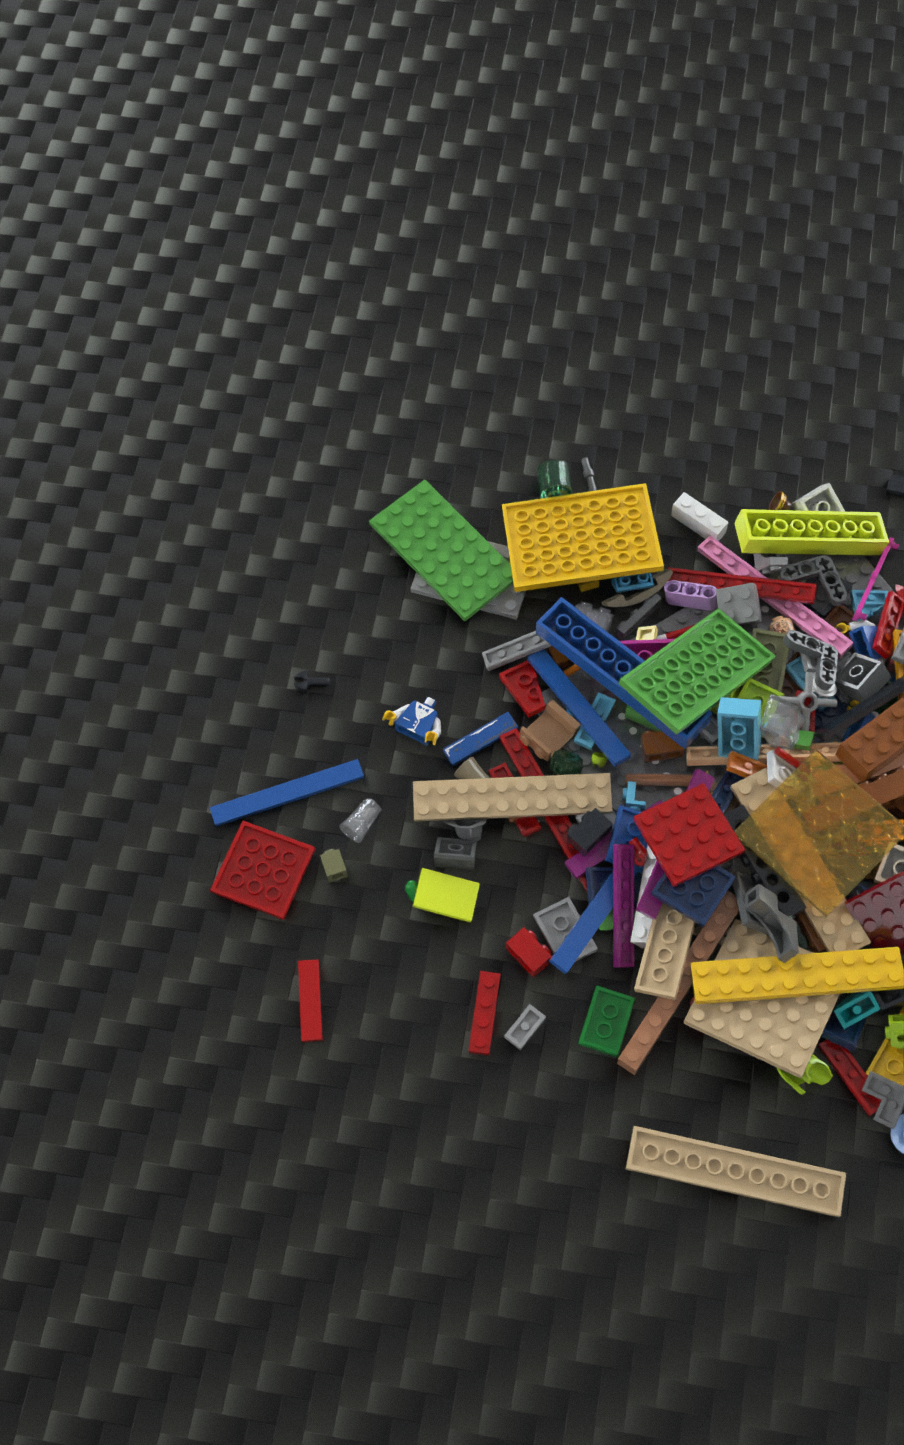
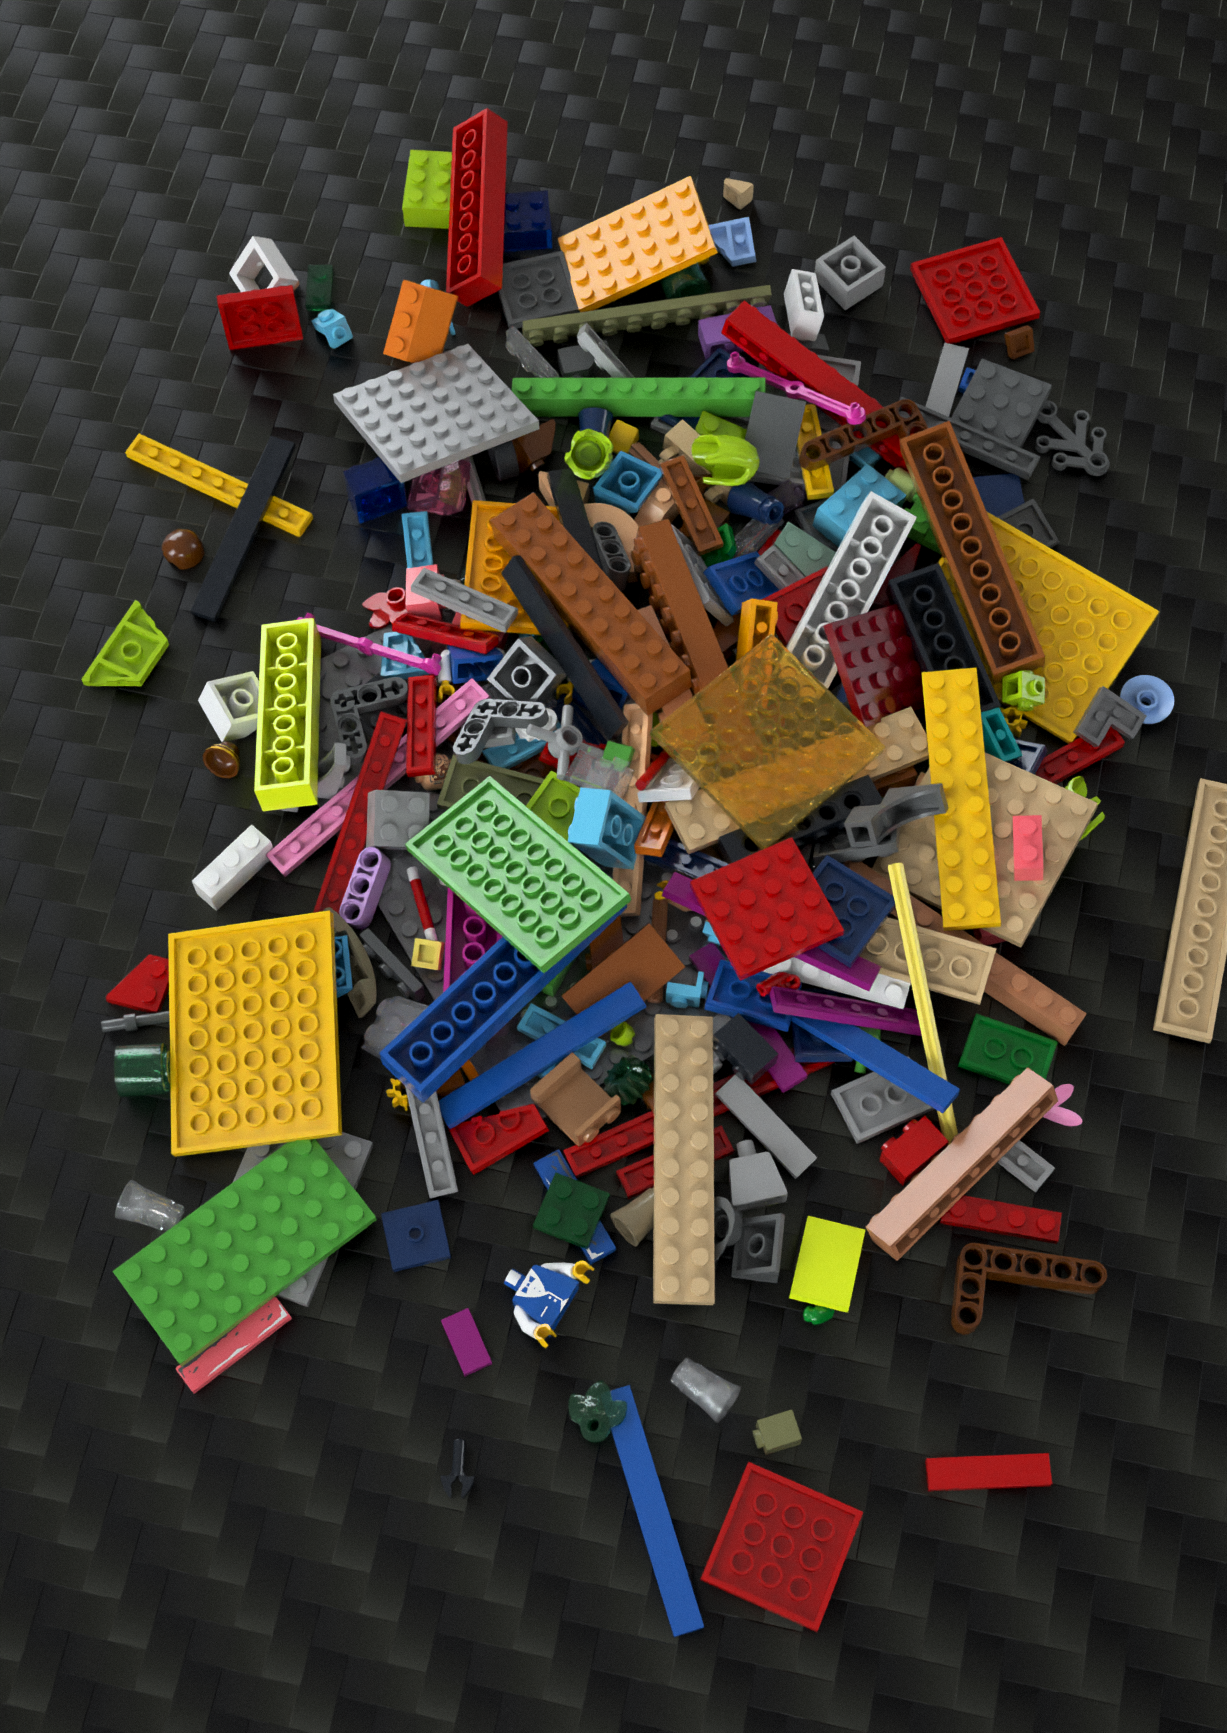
camera: 90 degrees left, 0 degrees up
none -> lime wing [81,600,169,686]
none -> red wing [106,954,169,1013]
none -> clear plant [115,1180,184,1231]
none -> coral tile [175,1296,292,1394]
none -> dark blue plate [381,1200,451,1272]
none -> red tile [406,674,437,777]
none -> magenta tile [441,1308,492,1376]
none -> dark green plate [533,1172,610,1250]
none -> dark orange tile [561,923,685,1038]
none -> clear green plate [569,1380,627,1443]
none -> light grey tile [715,1074,817,1179]
none -> light grey torso [728,1140,788,1211]
none -> brick [866,1068,1059,1261]
none -> light yellow axle [888,862,958,1146]
none -> reddish brown beam [951,1243,1107,1335]
none -> yellow gear [1000,705,1027,738]
none -> coral brick [1013,815,1043,881]
none -> bright pink piece [1043,1084,1082,1127]

